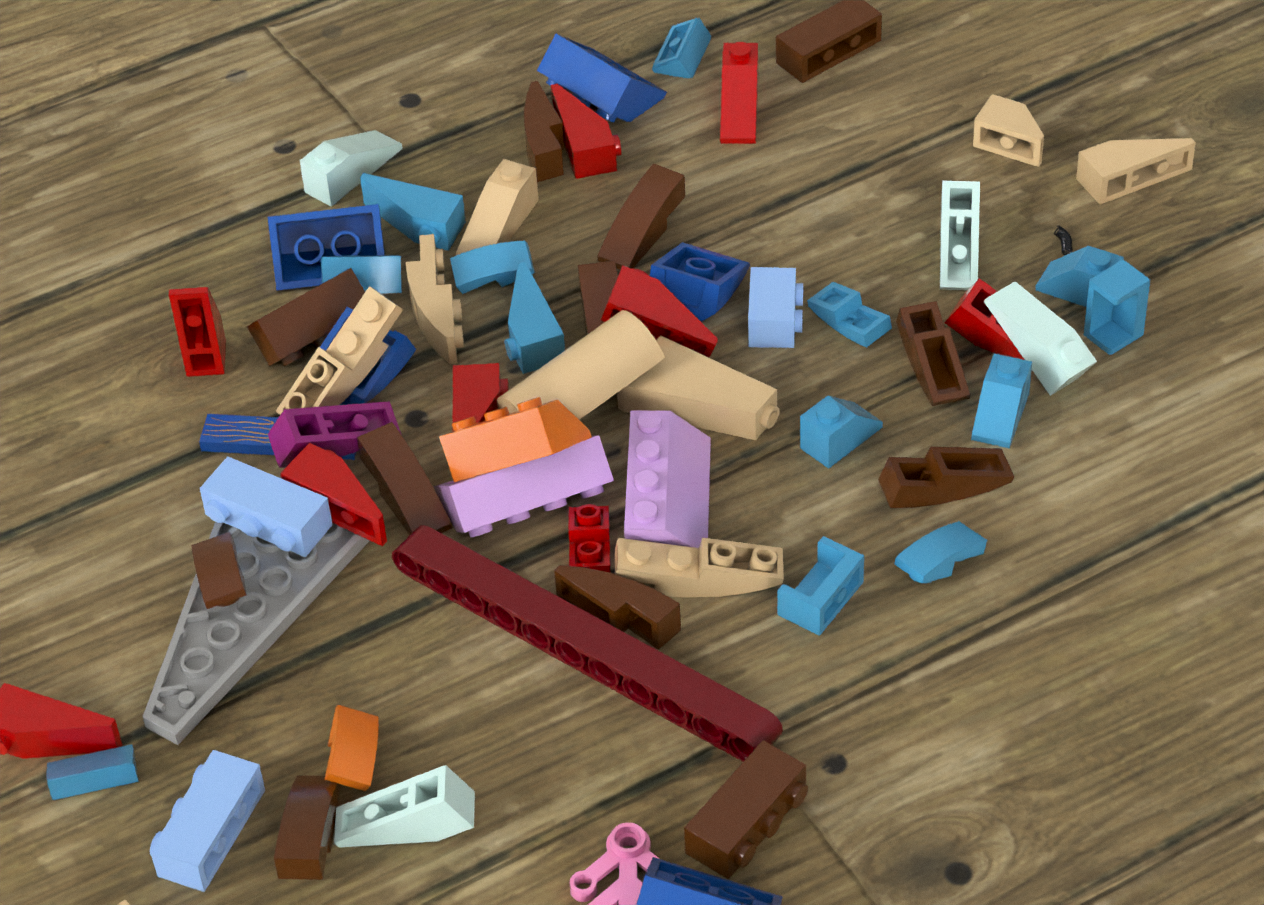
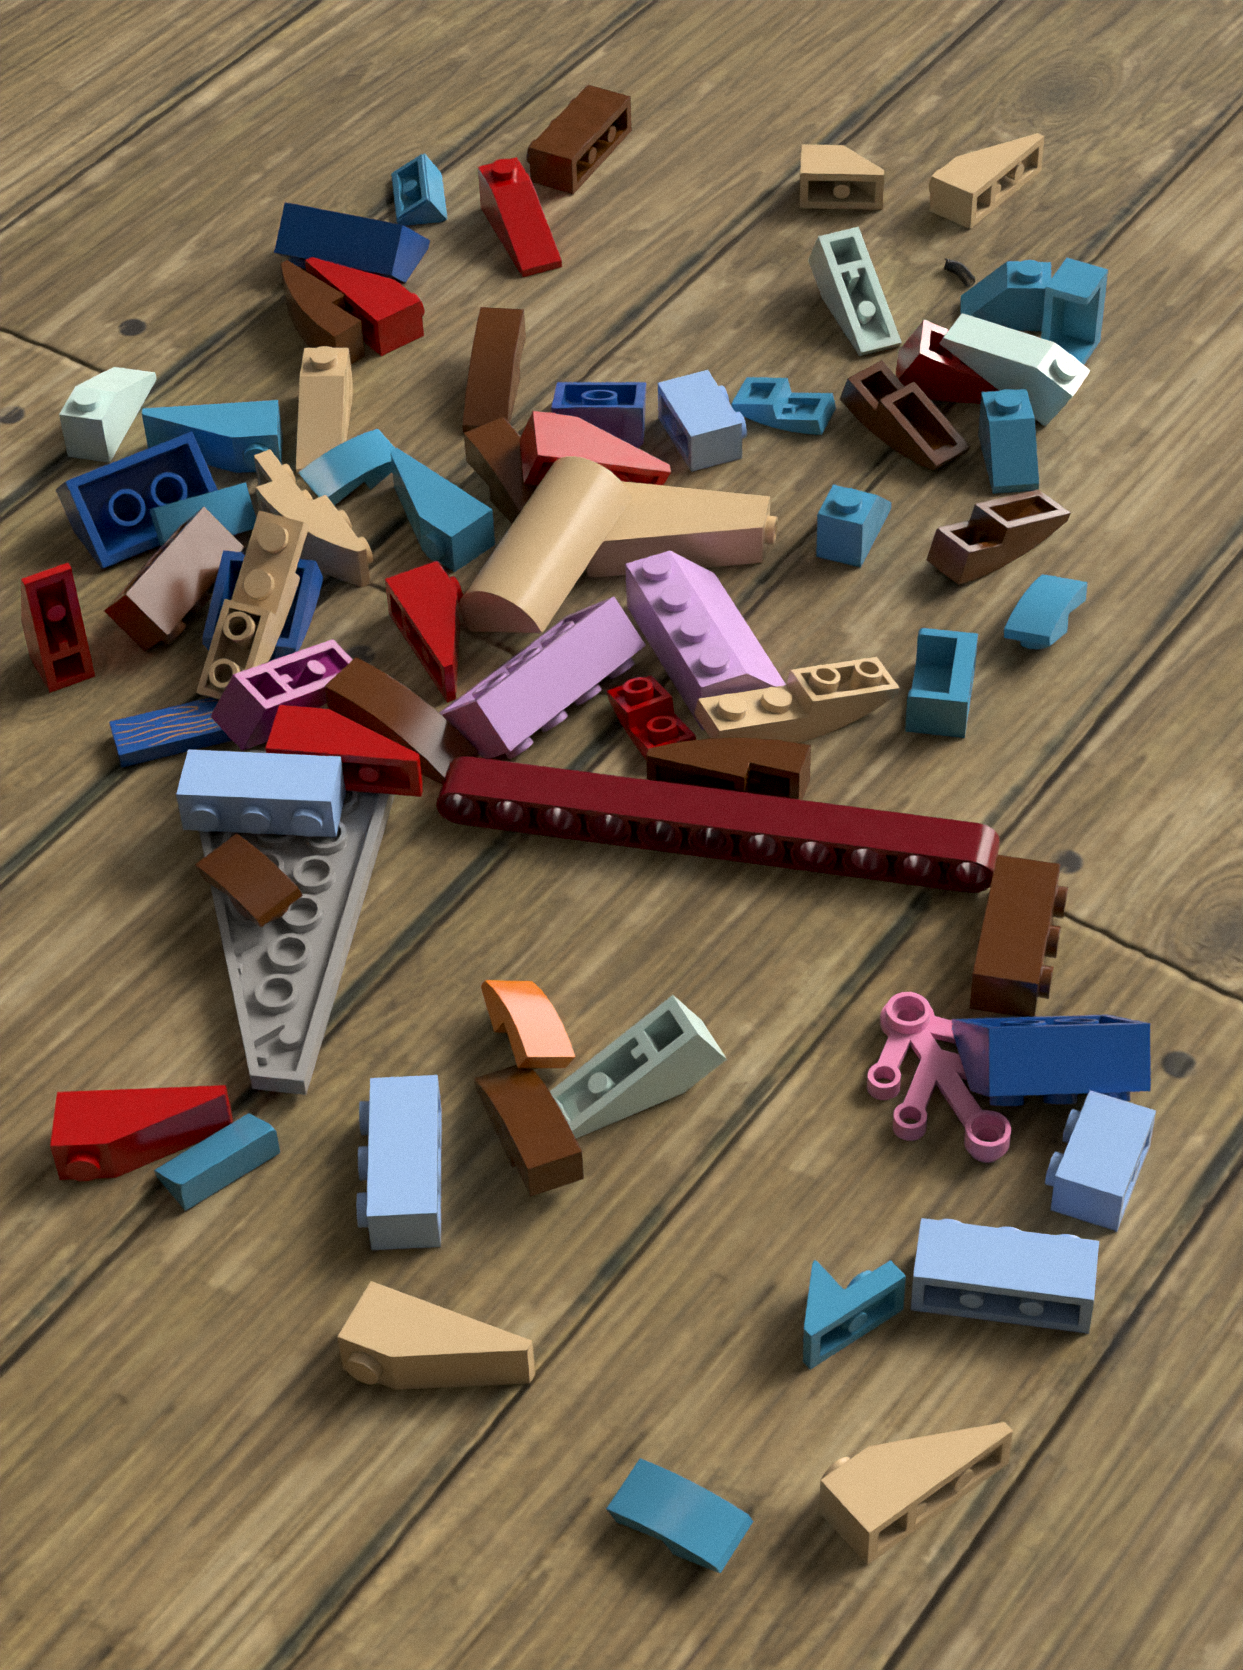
camera: 25 degrees left, 0 degrees up
slope [439,397,592,482] -> none

